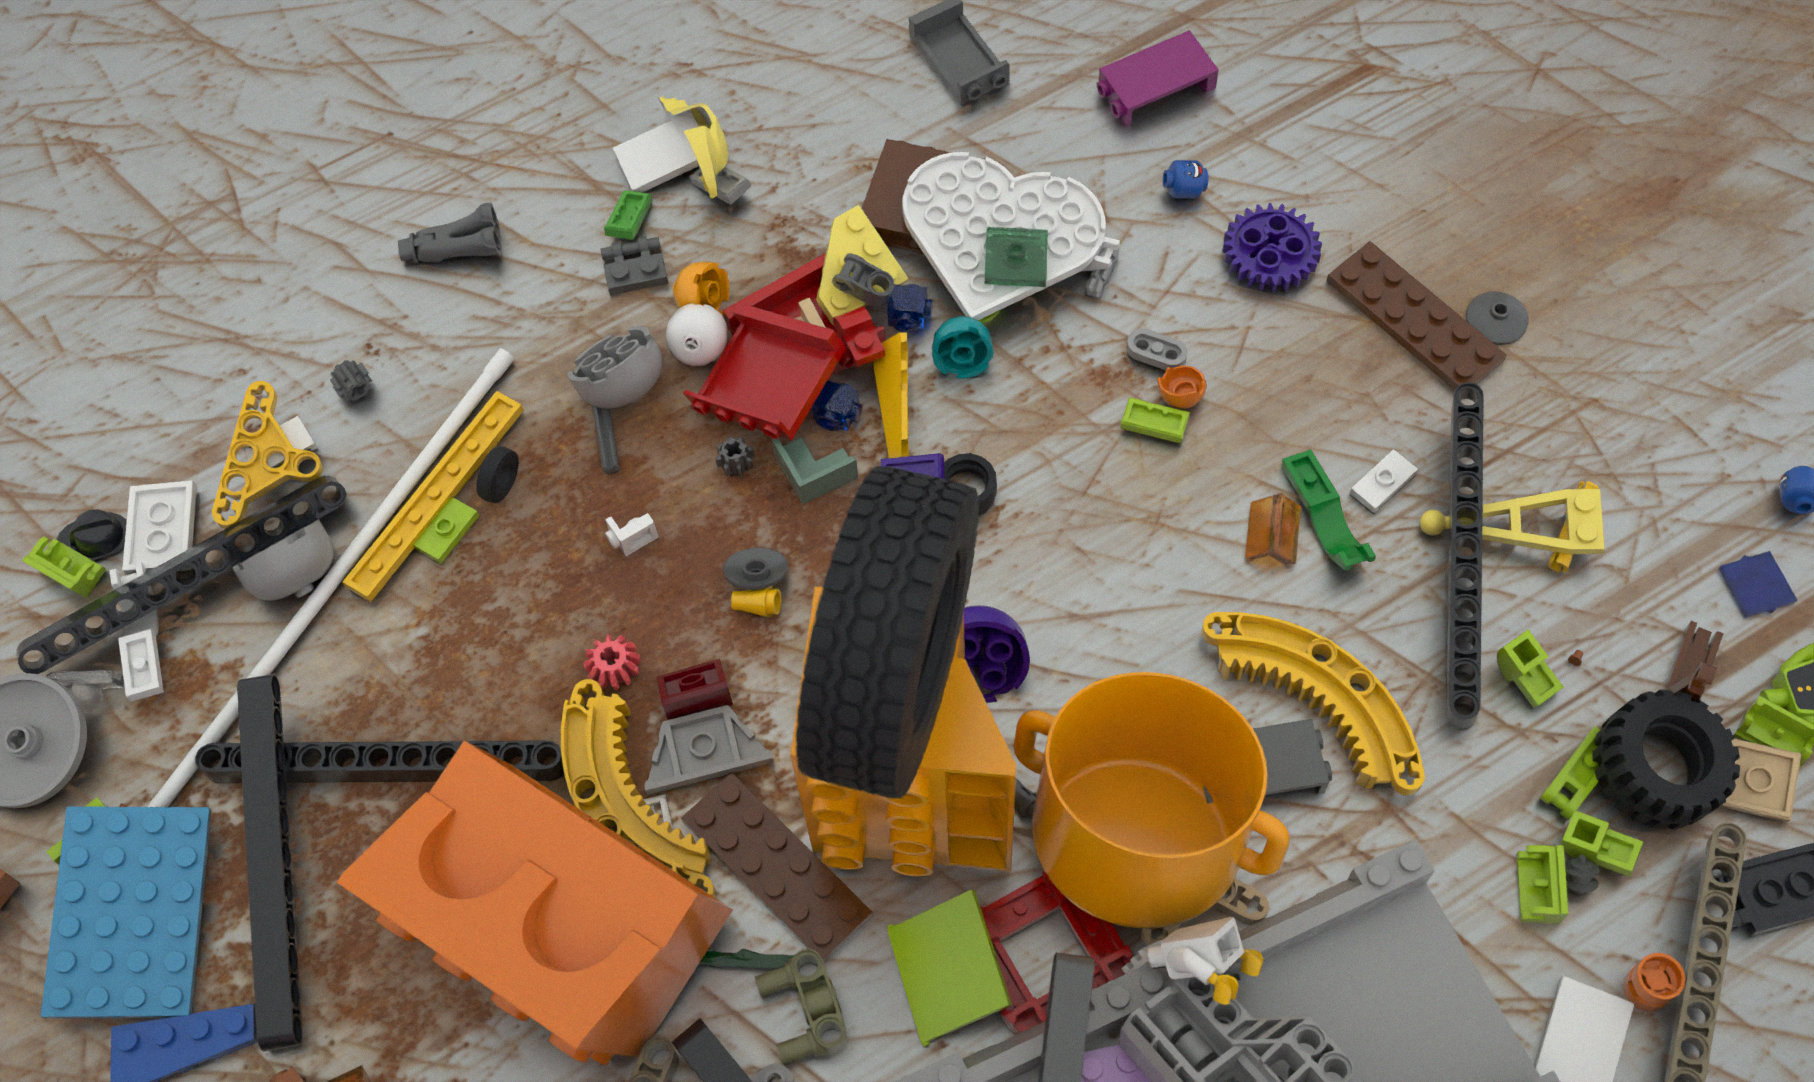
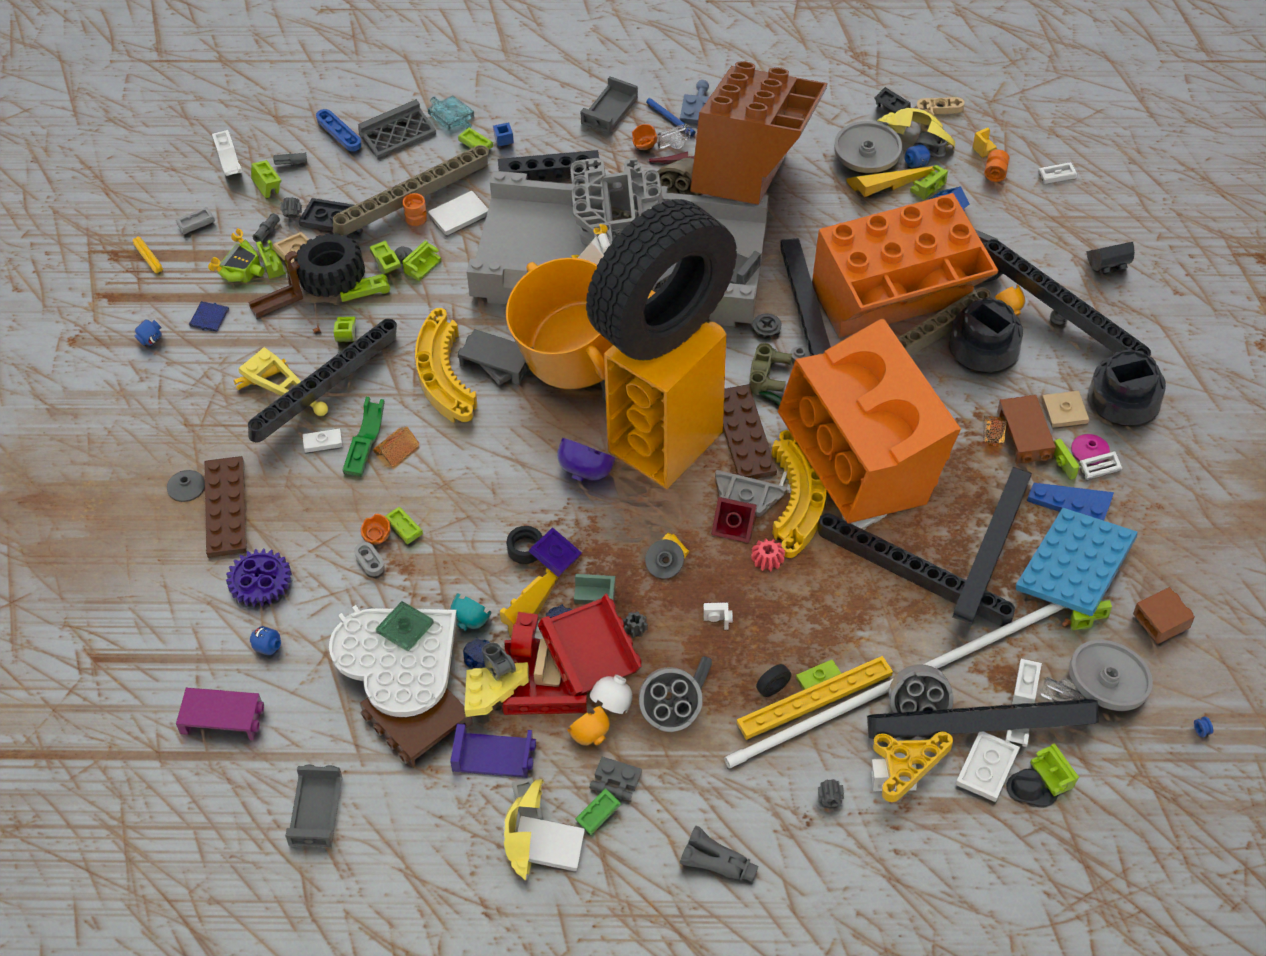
camera: 150 degrees left, 10 degrees down
none -> dark purple panel [450,724,536,778]

